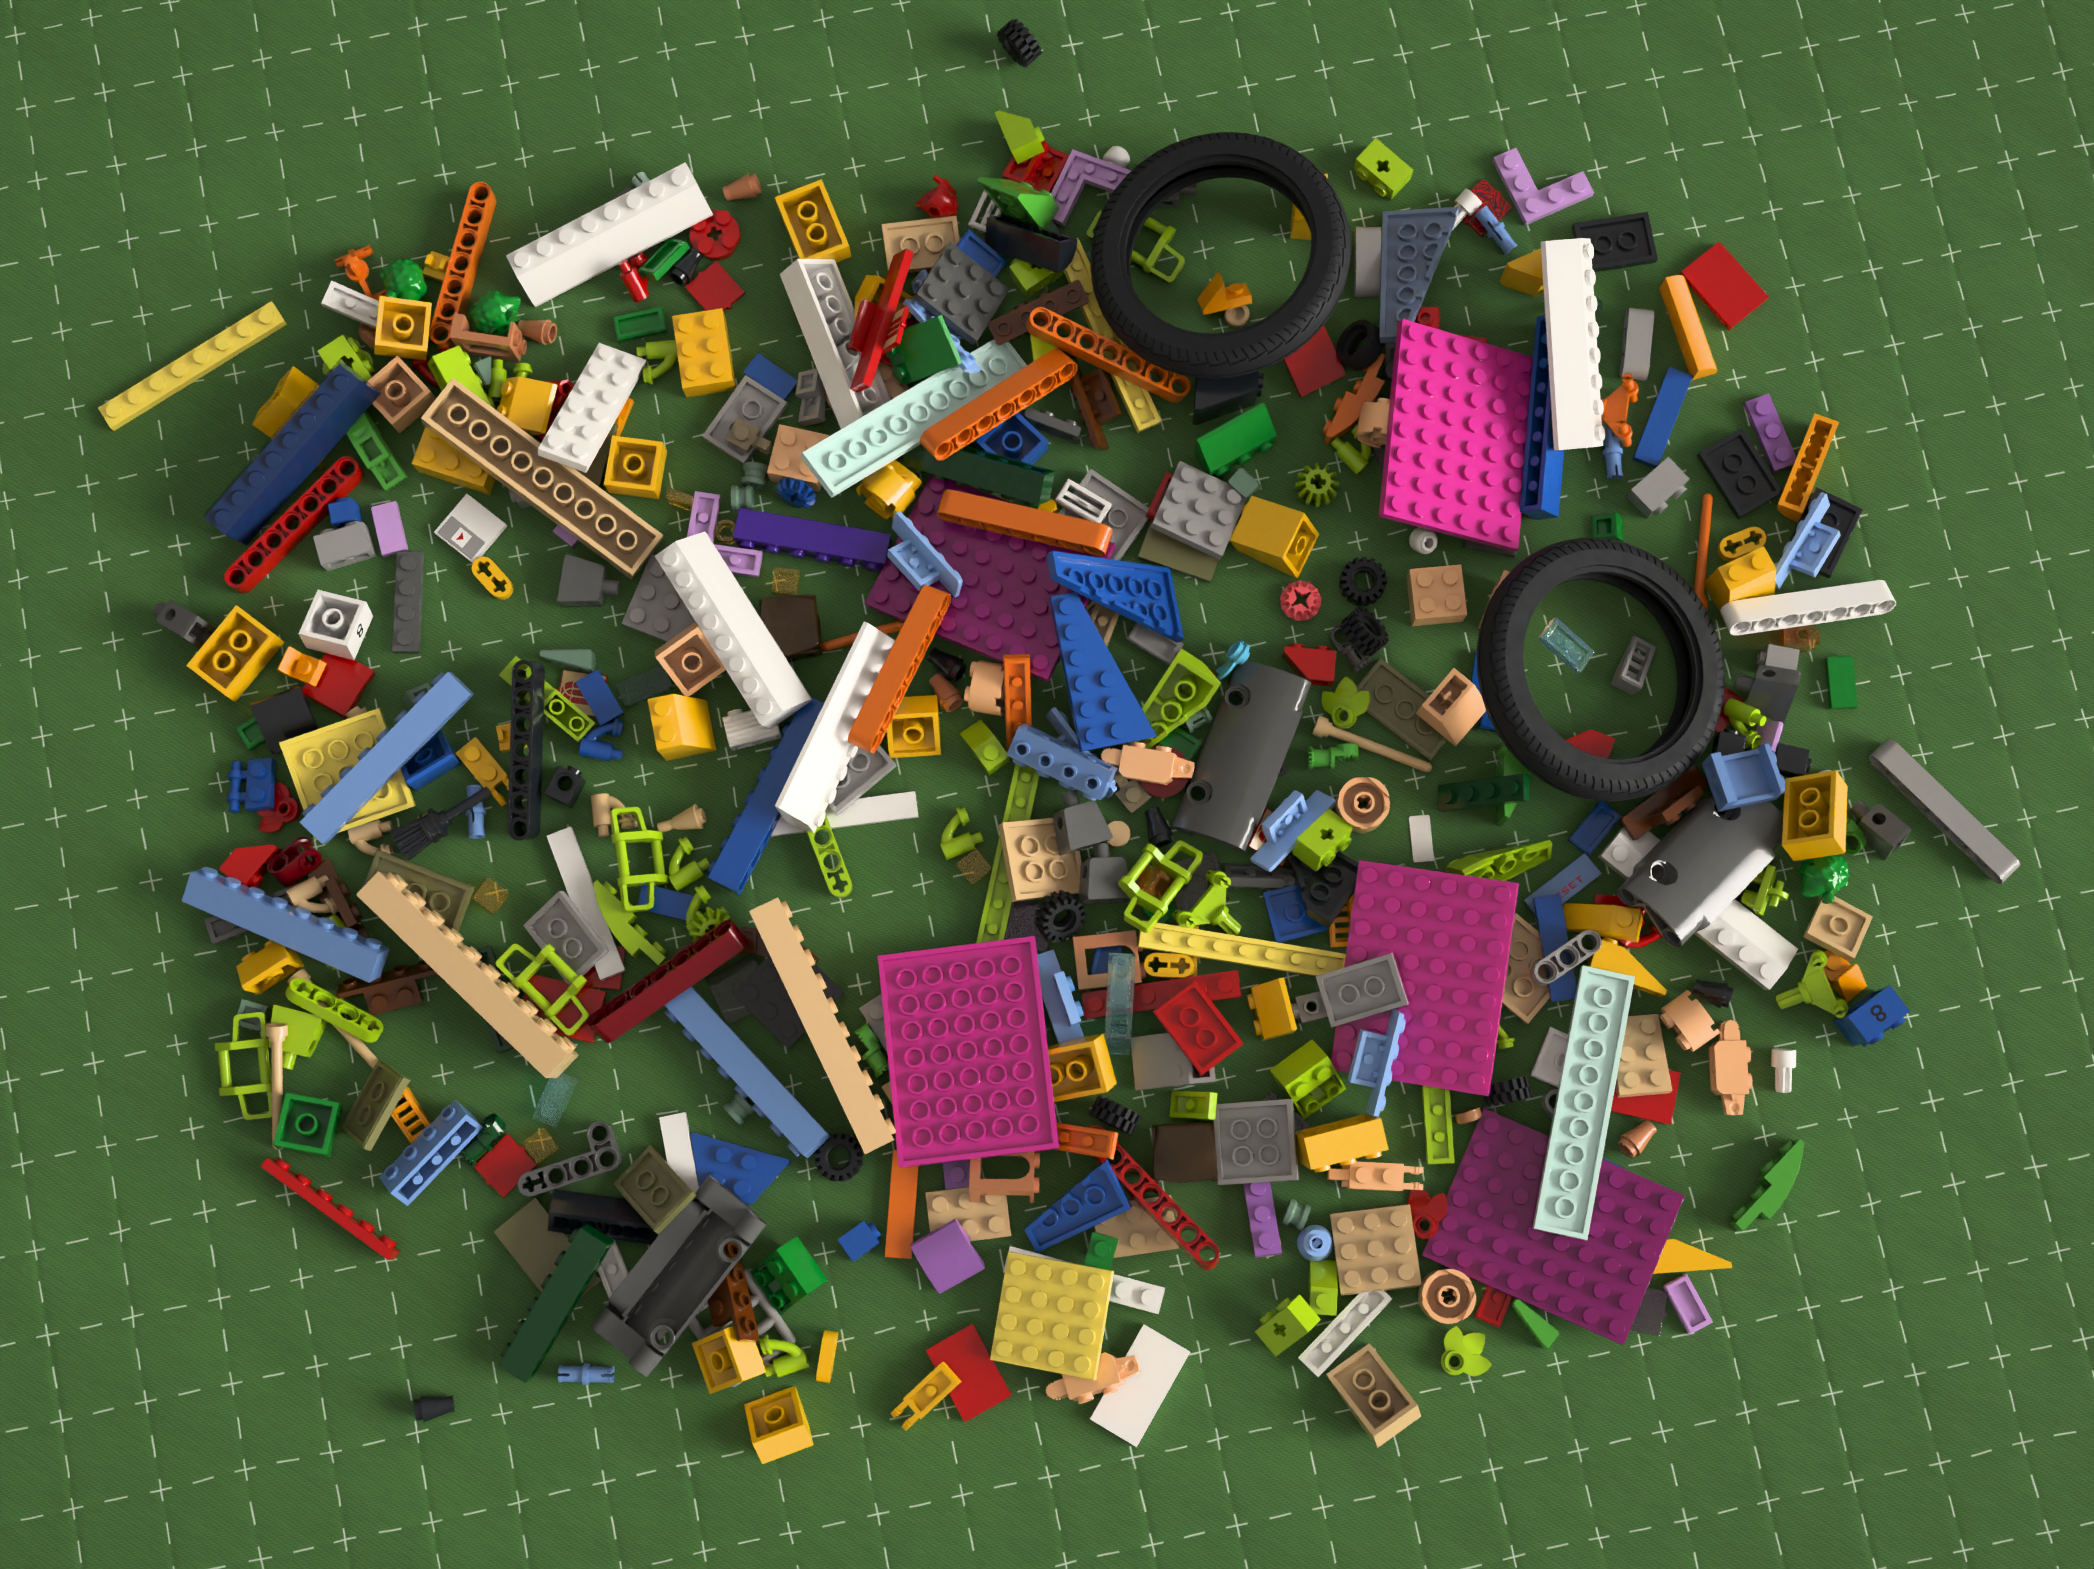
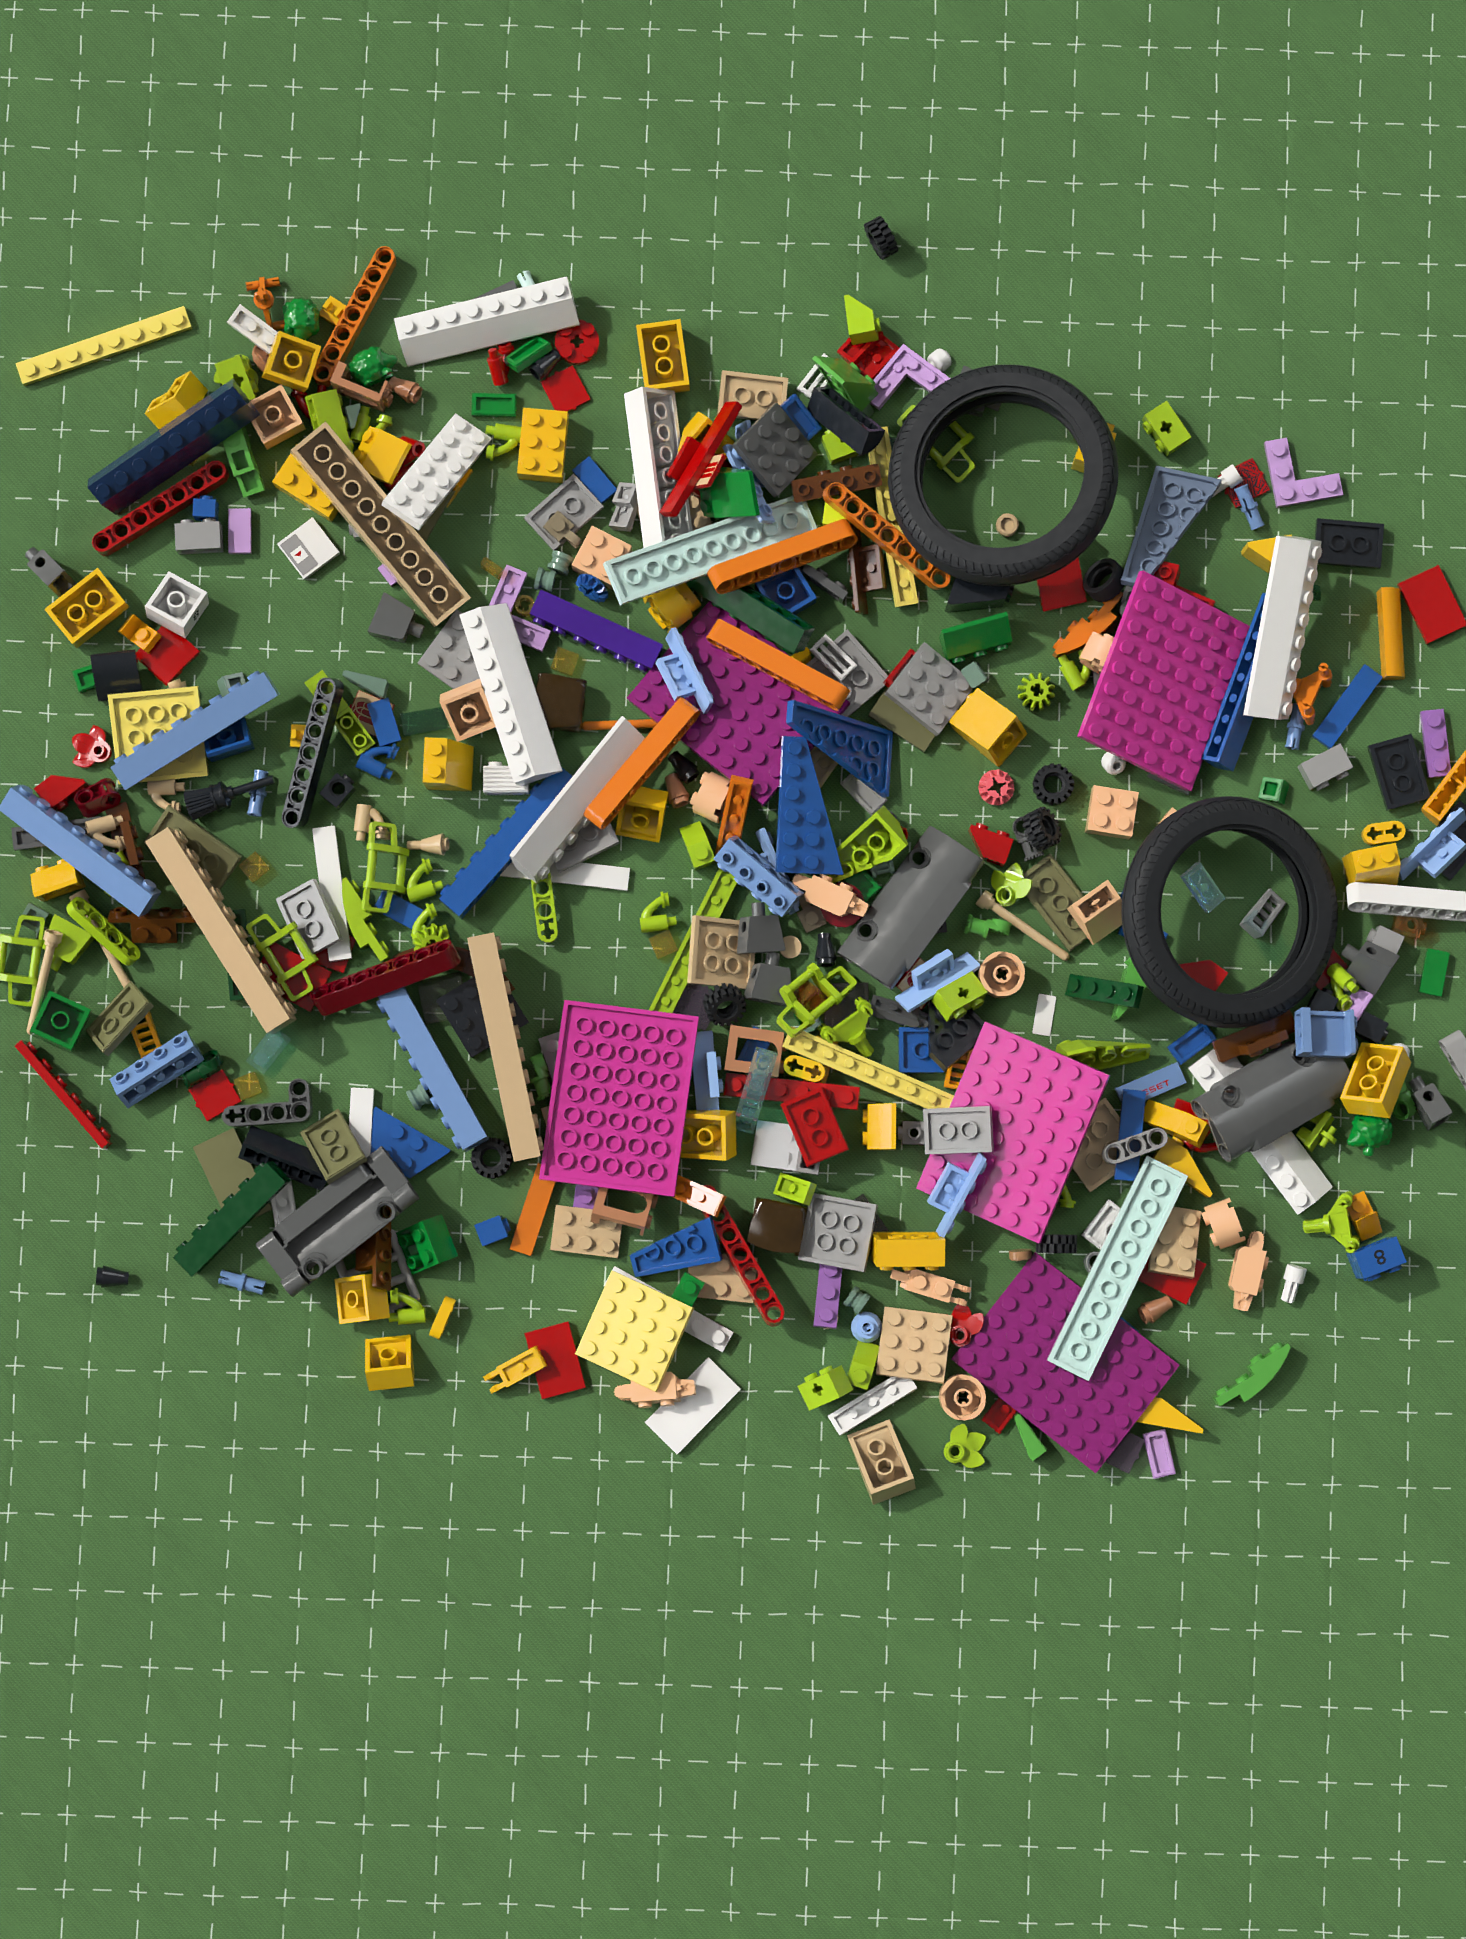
camera: 10 degrees right, 5 degrees up
blue plate [227,757,276,813] -> none
dark grey plate [392,551,424,654] -> none
yellow hinge [455,737,509,807] -> none
yellow beam [471,556,514,600] -> none
yellow brick [604,435,667,499] -> none
nougat cone [723,173,762,201] -> none
medium lavender slope [910,1218,985,1294] -> none
red helmet [915,175,959,218] -> none
black tyre [1089,1095,1141,1135] -> none
light orange slope [1197,272,1252,315] -> none
medium azure plate [1216,640,1250,680] -> none
lime slope [1270,1039,1346,1120] -> none
light grey beam [1353,227,1381,298] -> none
lime plate [1421,1085,1455,1165] -> none
light grey beam [1619,307,1654,381] -> none
black cone [1692,979,1734,1008] -> none
orange piece [1694,493,1713,612] -> none
tan plate [1803,894,1873,962] -> none

